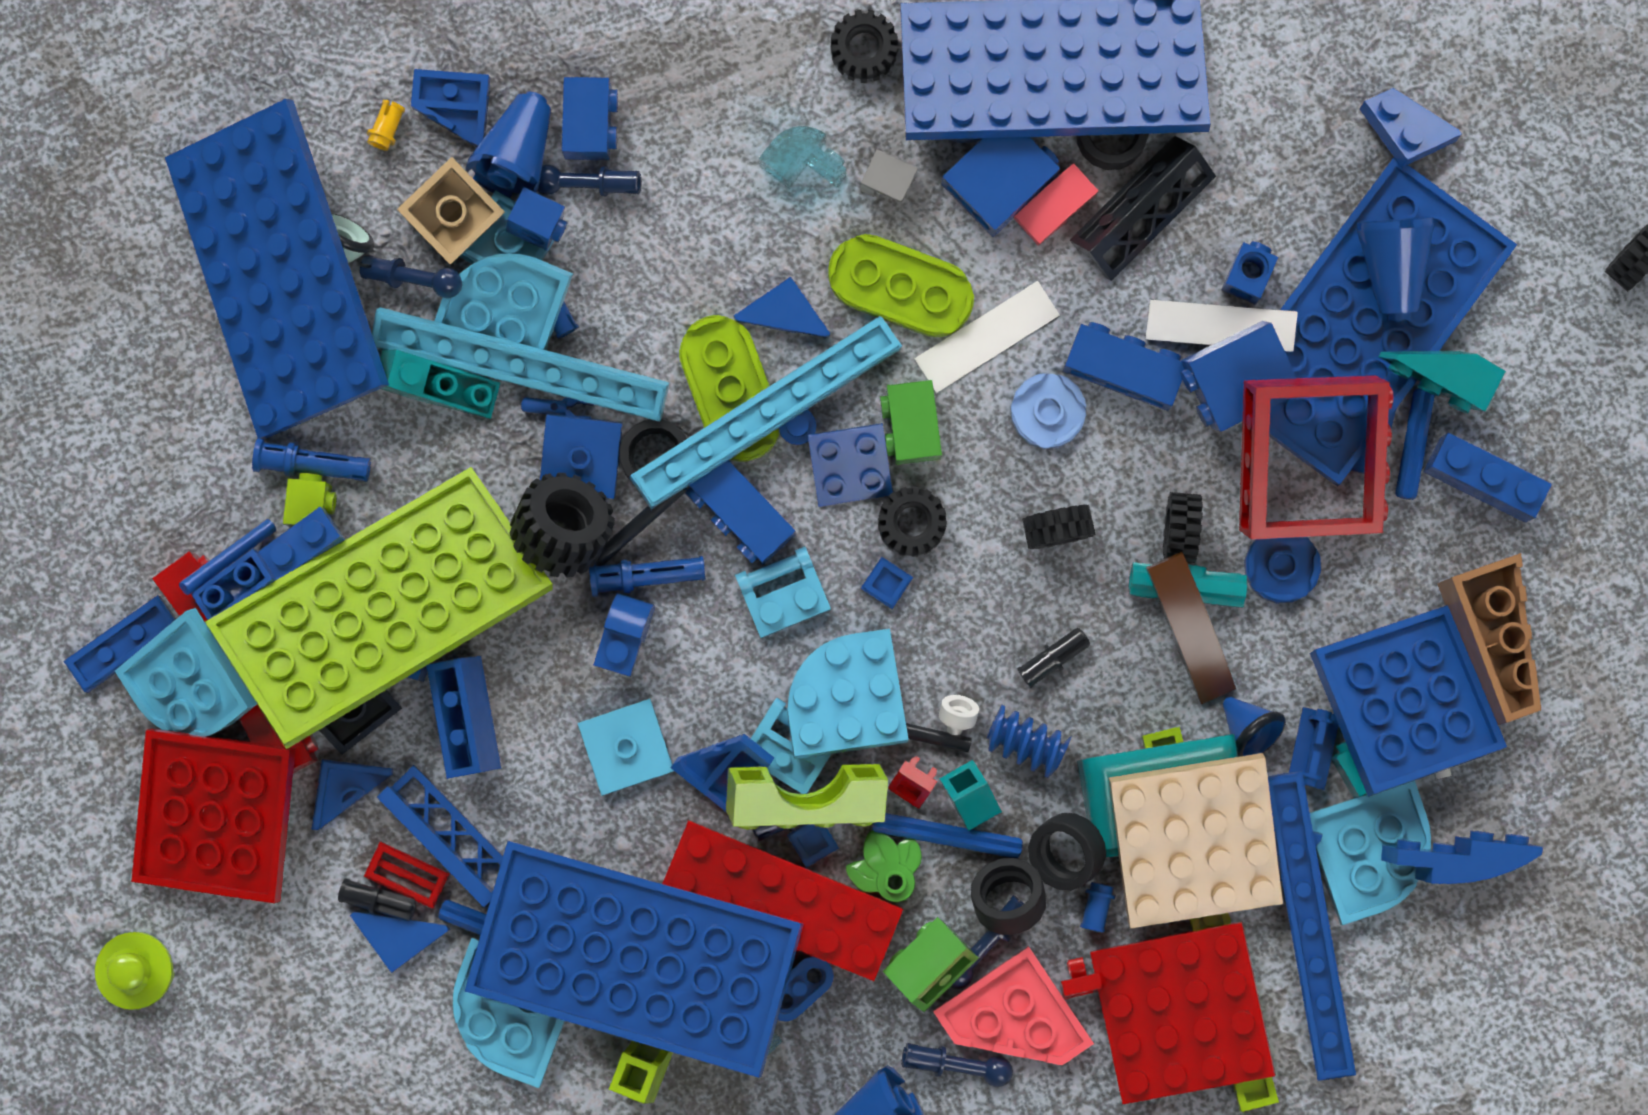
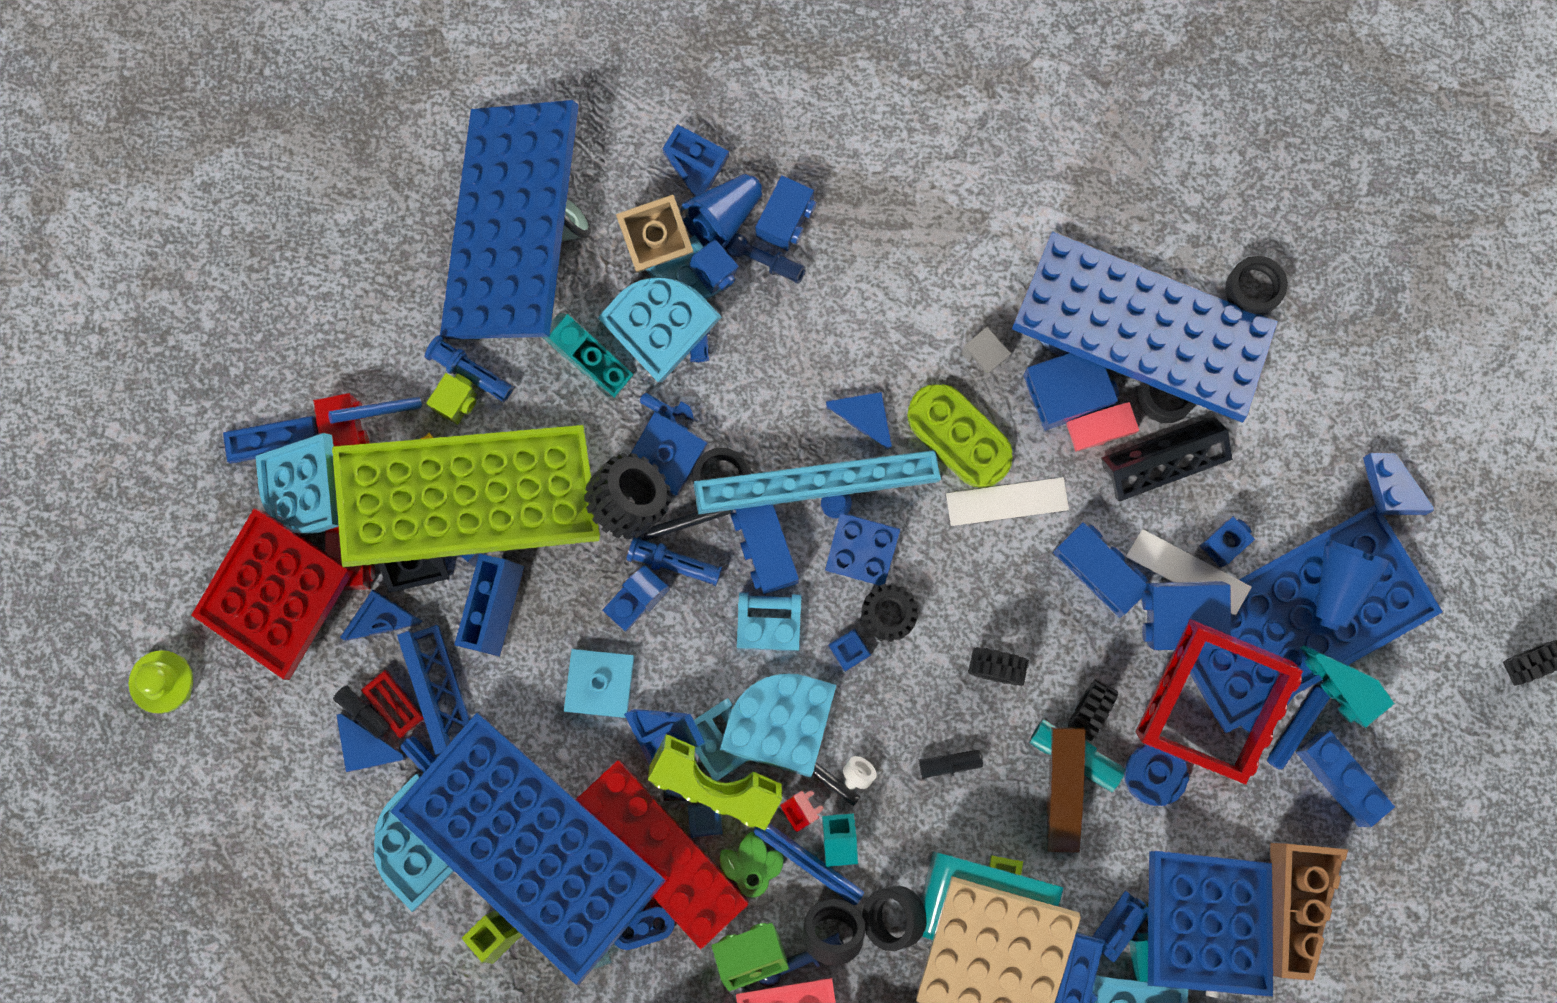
camera: 25 degrees right, 5 degrees down
blue slope [191,507,345,620] -> none
dark blue pin [359,255,462,298] -> none
yellow pin [366,100,405,151] -> none
medium azure tile [372,307,670,421] -> none
lime tile [679,315,780,462] -> none
clear light blue brick [759,126,846,189] -> none
black tyre [831,9,898,83] -> none
bright green brick [880,380,942,465] -> none
blue piece [986,704,1072,778] -> none
light blue tile [1010,373,1086,449] -> none
blue pin [1080,882,1116,932] -> none
blue hat [1223,697,1286,757] -> none

